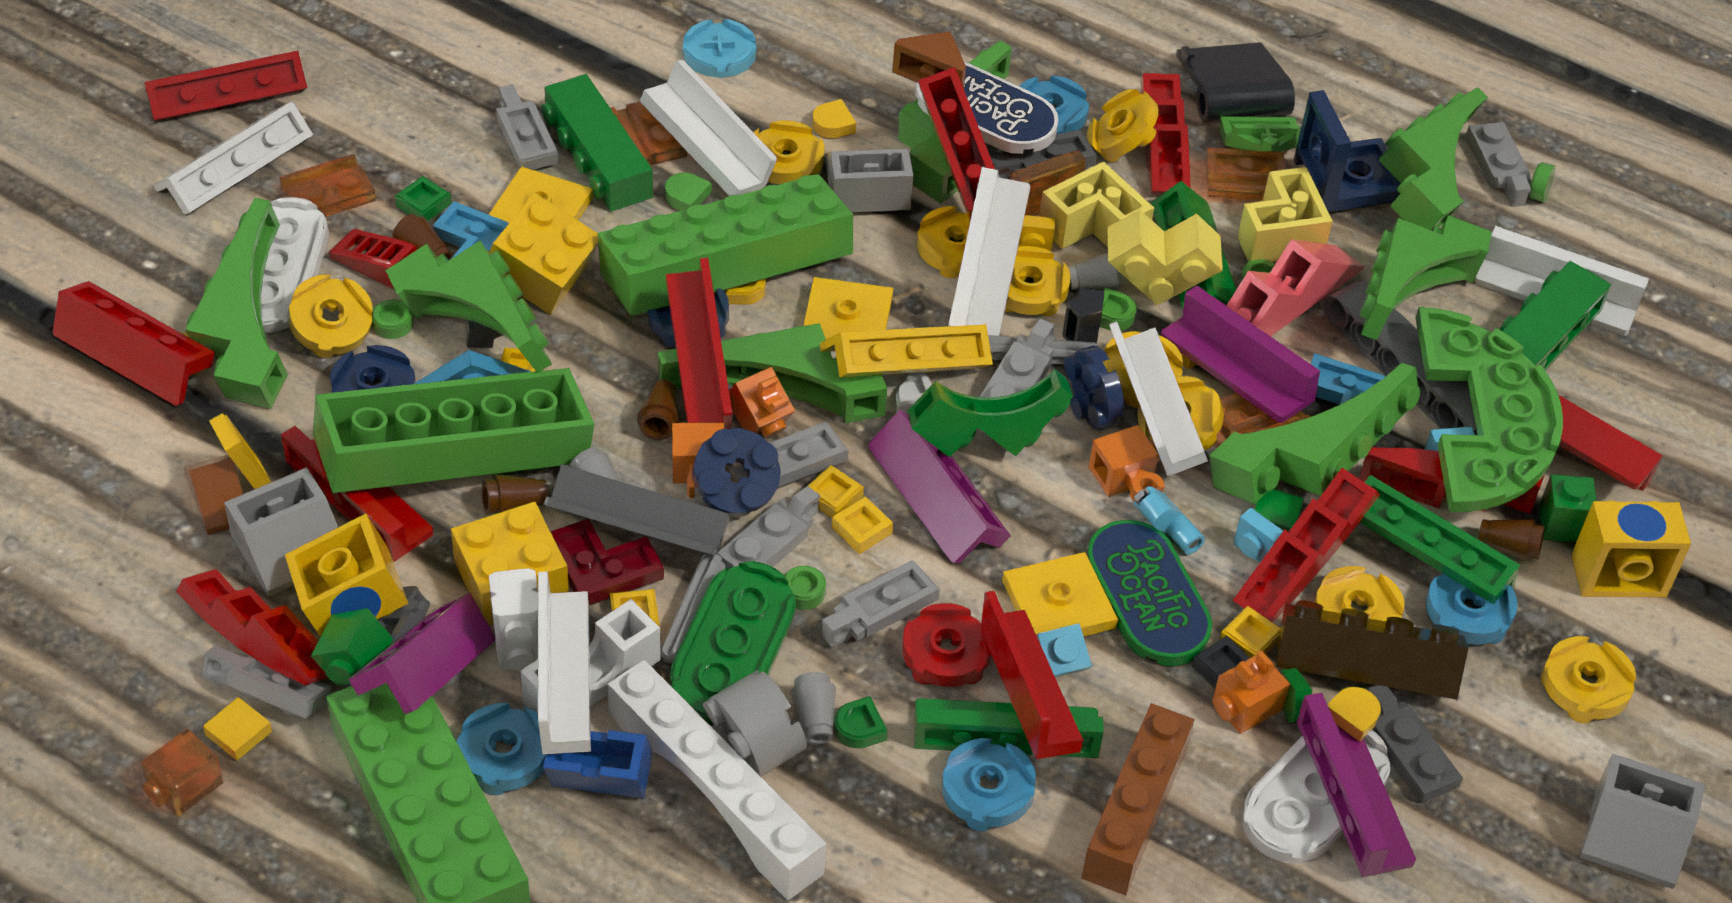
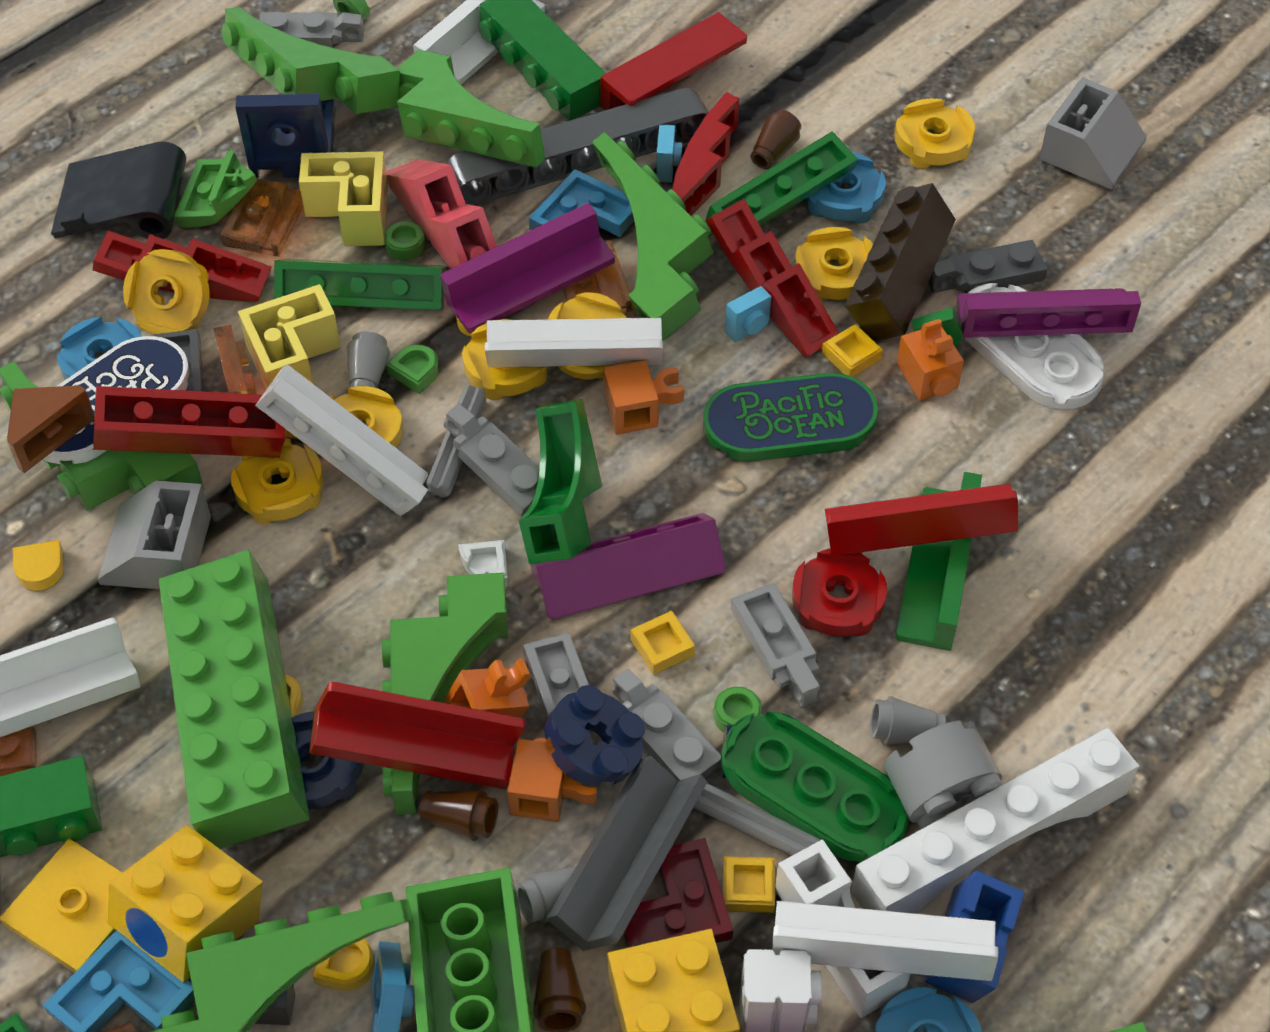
camera: 75 degrees left, 5 degrees up
bright green tile [665,173,712,211] -> none
yellow plate [753,120,825,184] -> none
yellow plate [803,277,893,340] -> none
yellow tile [808,465,864,518] -> none
yellow panel [820,324,993,377] -> none
green tile [834,696,888,749] -> none
dark azure plate [941,738,1036,831] -> none
yellow plate [1002,552,1118,637] -> none
medium azure plate [1036,623,1092,678] -> none
black piece [1062,288,1105,343] -> none
dark blue plate [1064,346,1124,431] -> none
dark orange brick [1081,703,1195,896] -> none
light yellow brick [1108,209,1223,305] -> none
medium azure piece [1133,486,1205,555] -> none
black tile [1192,636,1250,688] -> none
green tile [1255,489,1304,532] -> none
yellow tile [1327,687,1381,742] -> none
bright green plate [1415,307,1563,513] -> none
green brick [1538,474,1597,542] -> none
yellow brick [1571,500,1691,597] -> none

